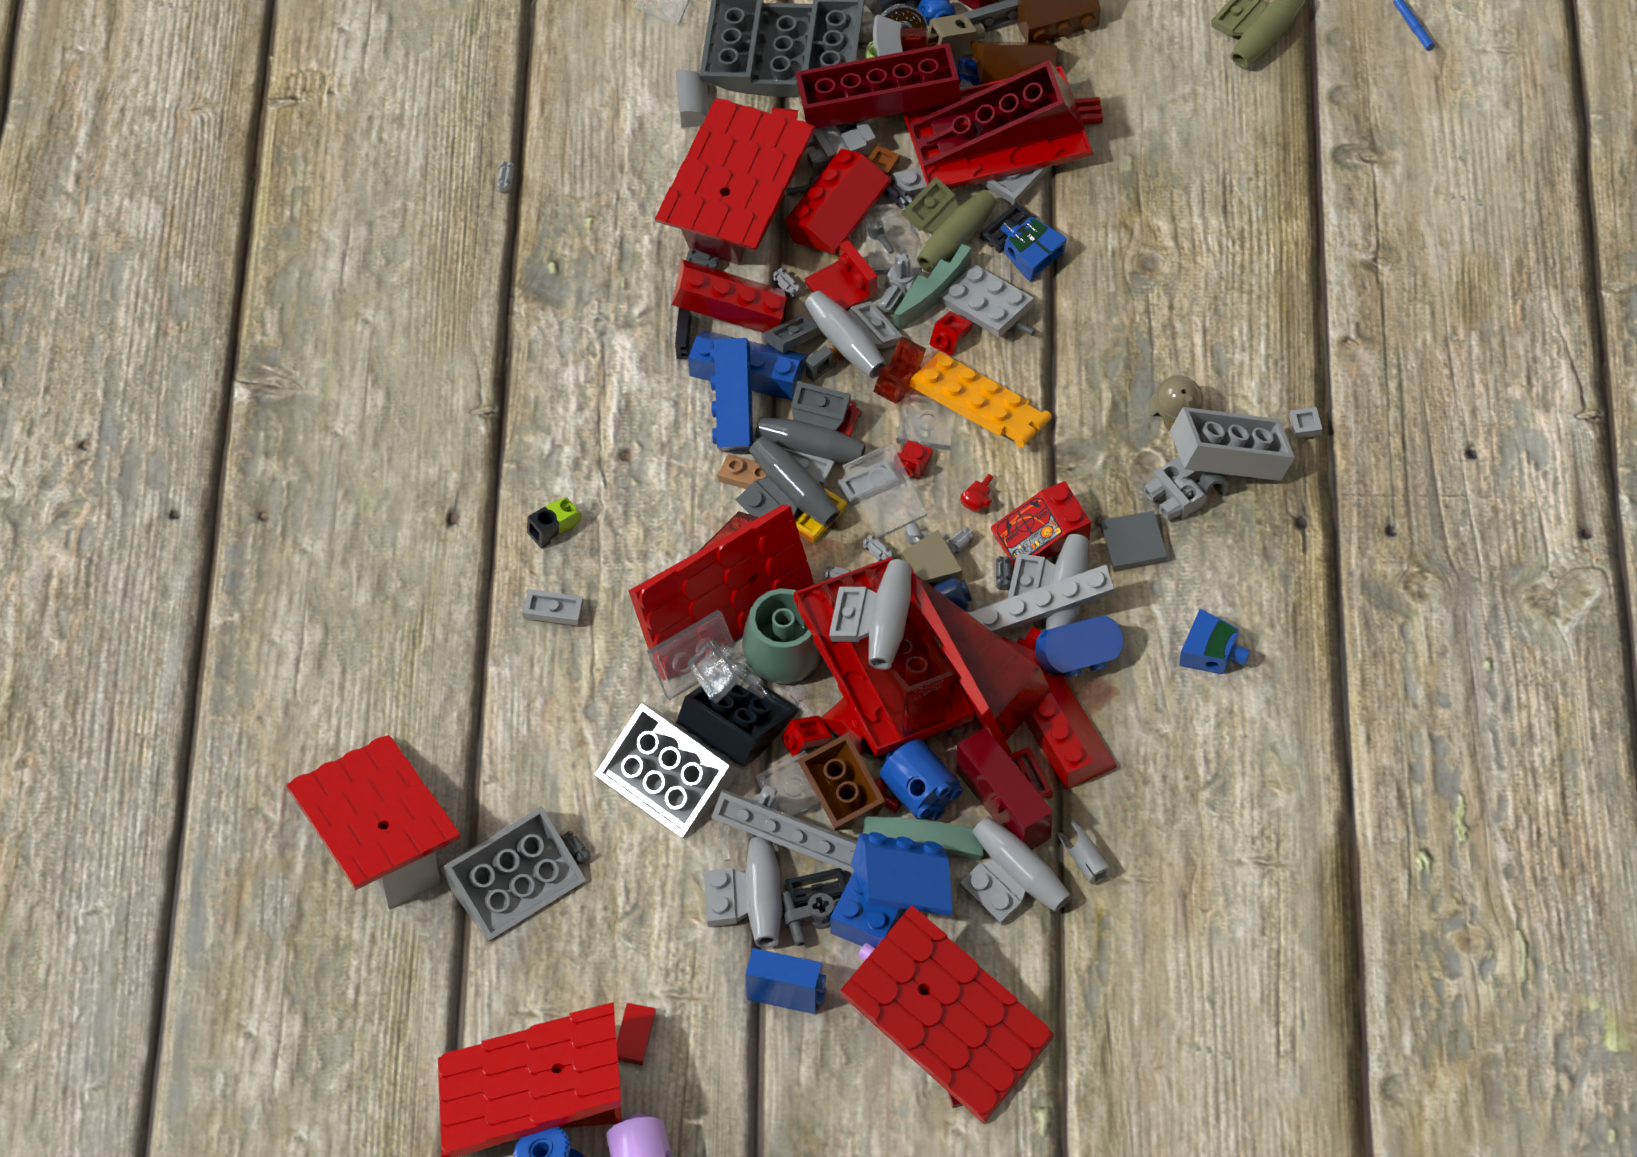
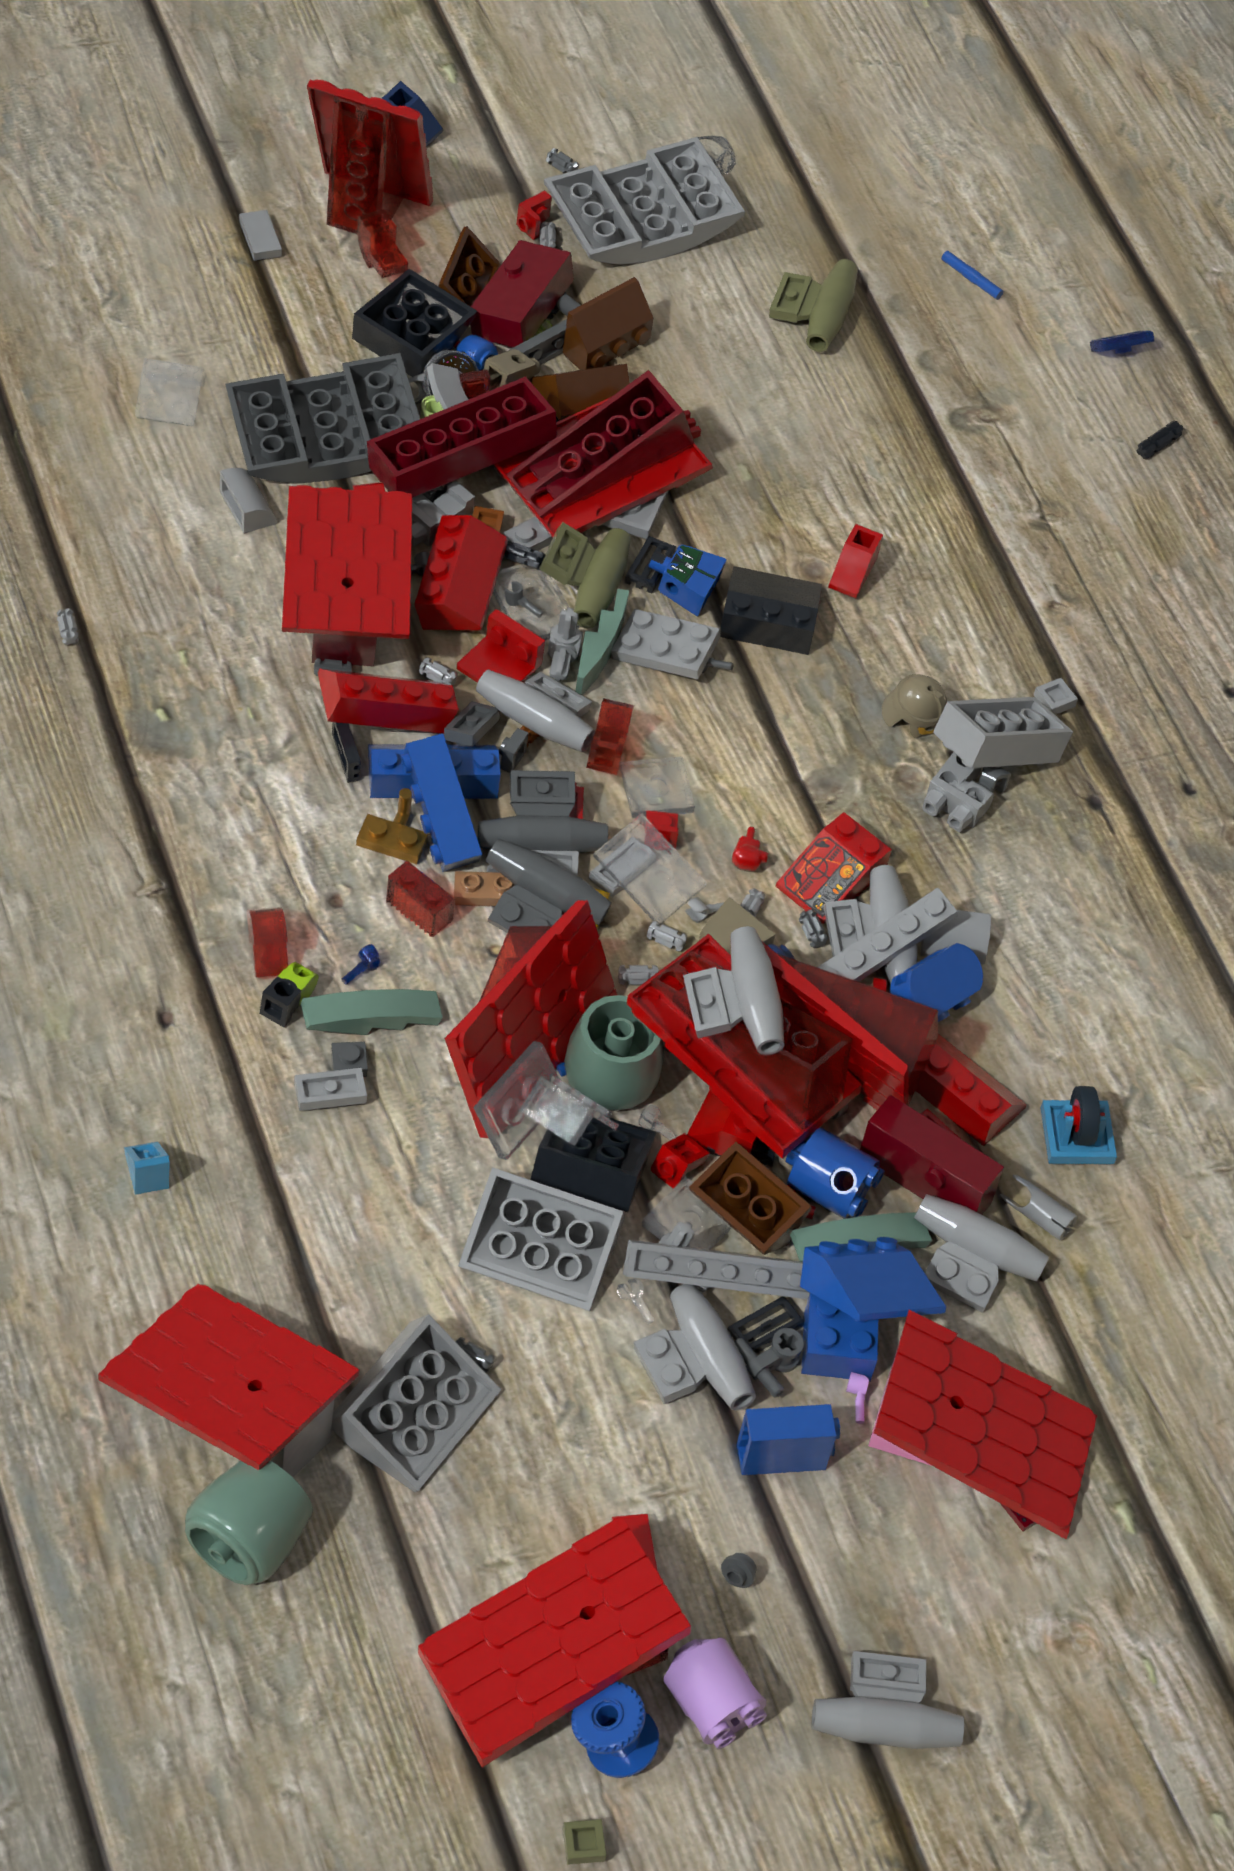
camera: 30 degrees left, 5 degrees down
light orange hinge [909,351,1052,448] -> none
red bracket [929,311,973,356] -> none
dark grey tile [1100,511,1168,571] -> none
blue torso [1179,609,1251,674] -> none
none -> dark azure slope [124,1141,170,1195]
none -> sand green piece [185,1461,313,1585]
none -> clear red brick [247,907,288,978]
none -> sand green slope [301,989,443,1035]
none -> dark grey plate [331,1041,368,1077]
none -> clear blue hand [341,944,380,985]
none -> pearl gold plate [356,788,428,864]
none -> clear red brick [386,861,456,937]
none -> black slope [720,566,822,655]
none -> dark grey plate [721,1553,757,1588]
none -> red slope [828,524,883,598]
none -> light grey brick [921,910,991,964]
none -> dark azure plate [1040,1086,1117,1164]
none -> clear blue plate [1090,330,1154,354]
none -> black axle [1136,421,1184,459]

